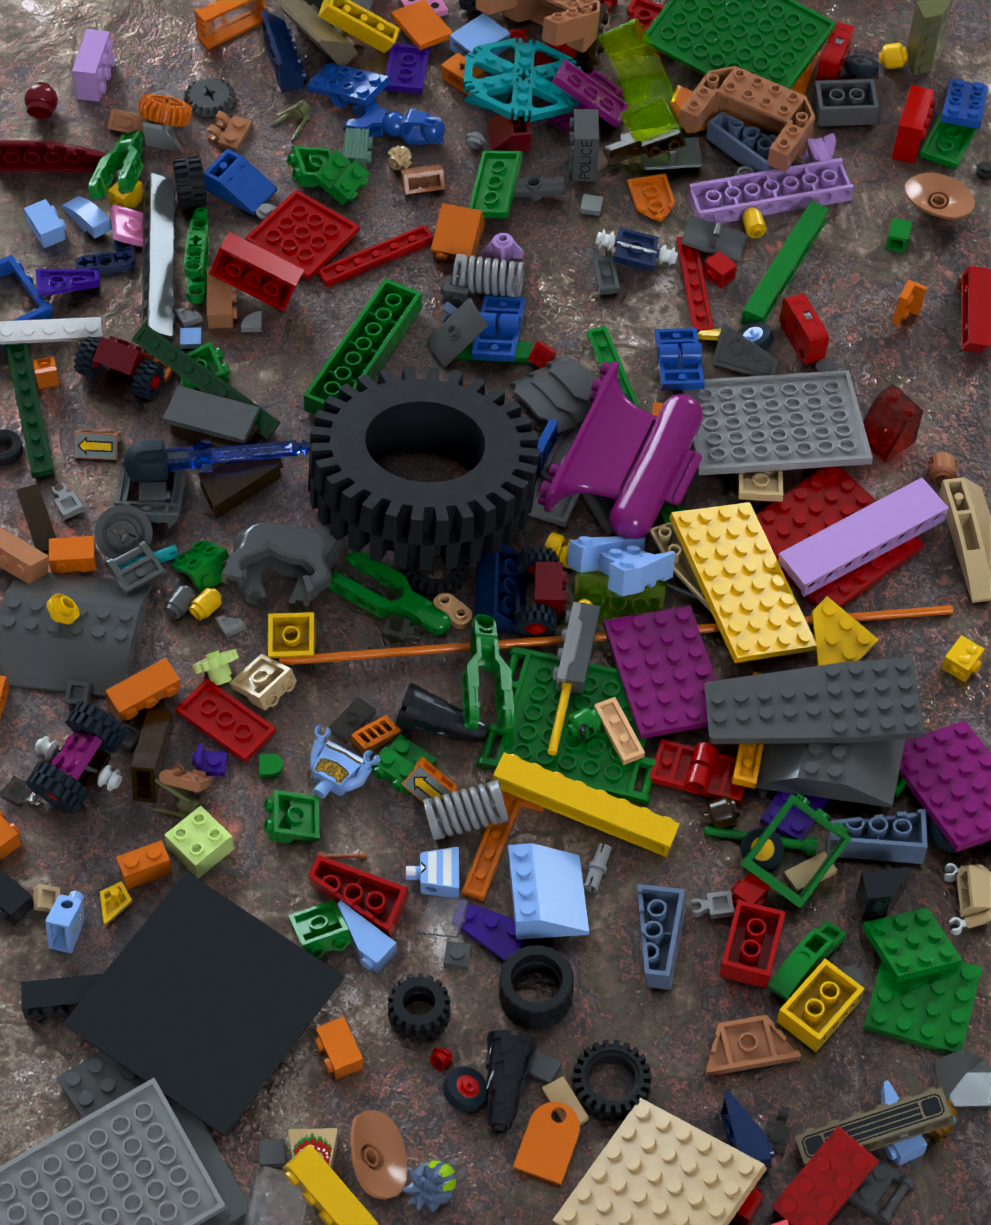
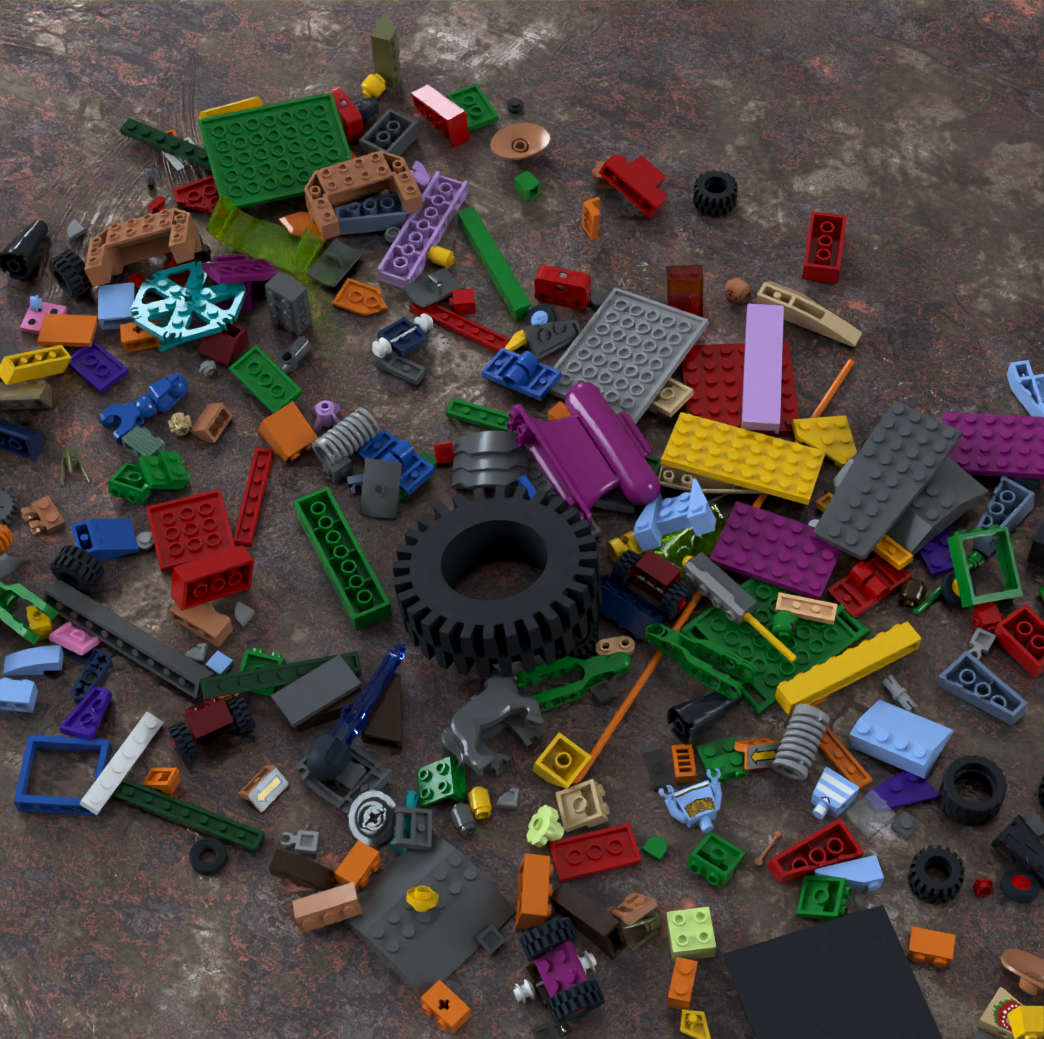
camera: 50 degrees left, 0 degrees up
green piece [184,208,210,304] -> none
dark purple bracket [192,744,228,777] -> none
blue plate [306,62,390,108] -> none
light grey tile [580,194,603,216] -> none
dark brown slope [603,128,686,165] -> none
tan tile [783,851,837,894] -> none
blue plate [941,78,988,129] -> none
yellow head [941,635,985,682] -> none

